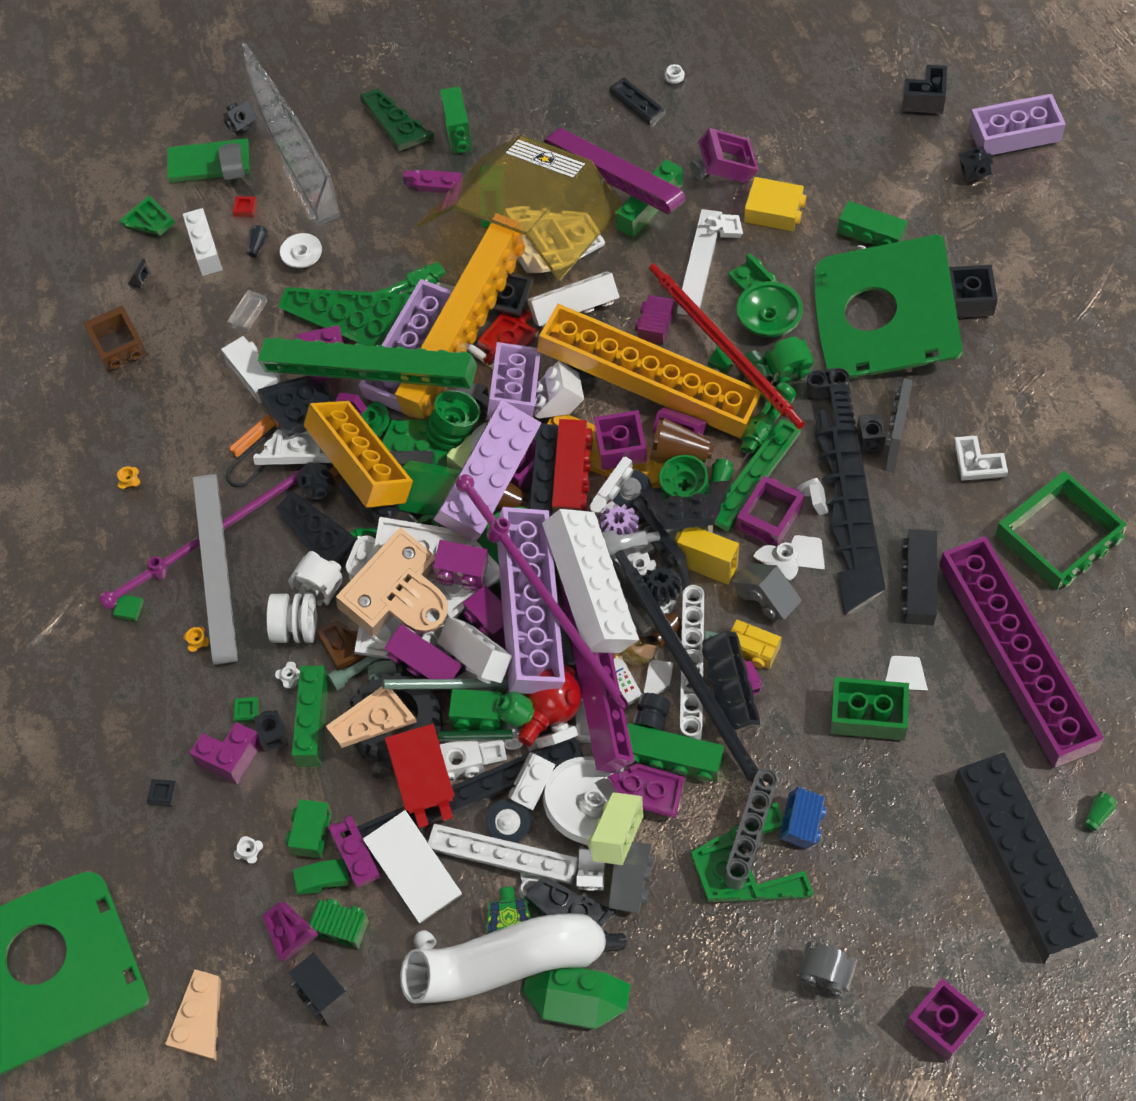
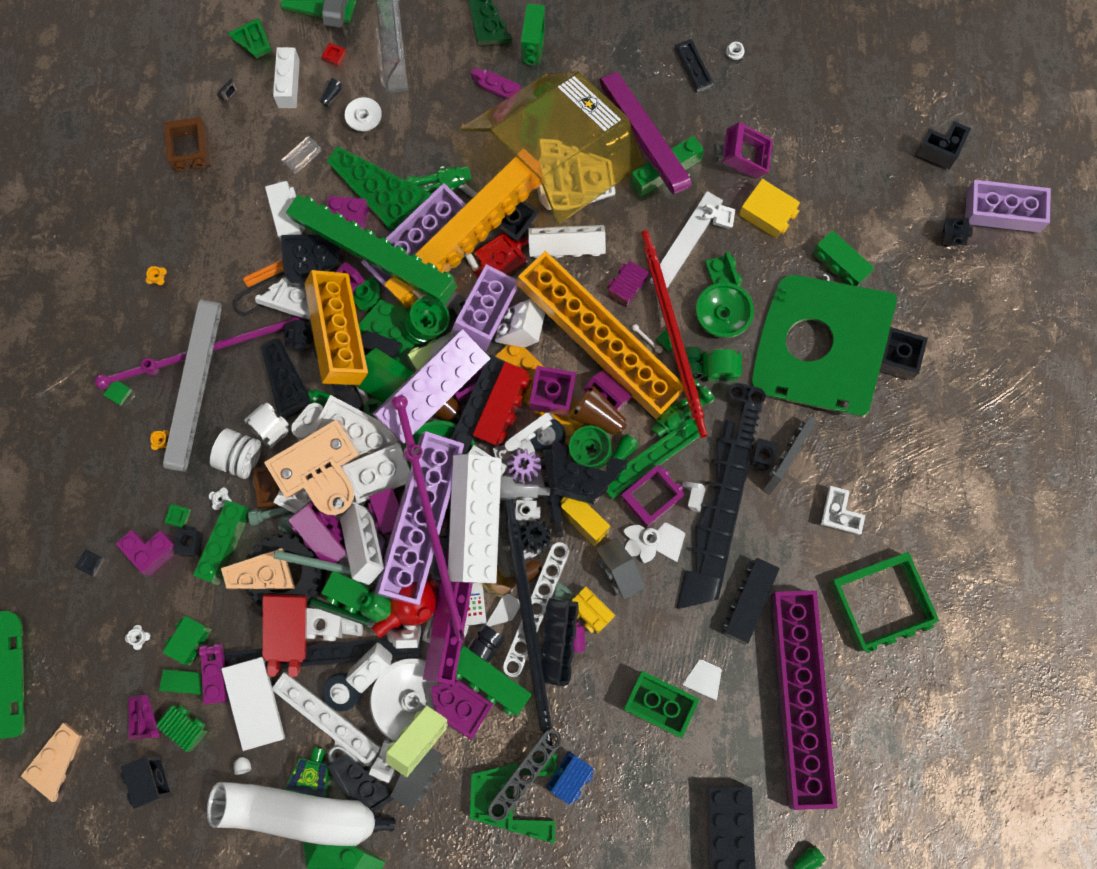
camera: 15 degrees right, 15 degrees up
magenta brick [433,540,488,591] -> none

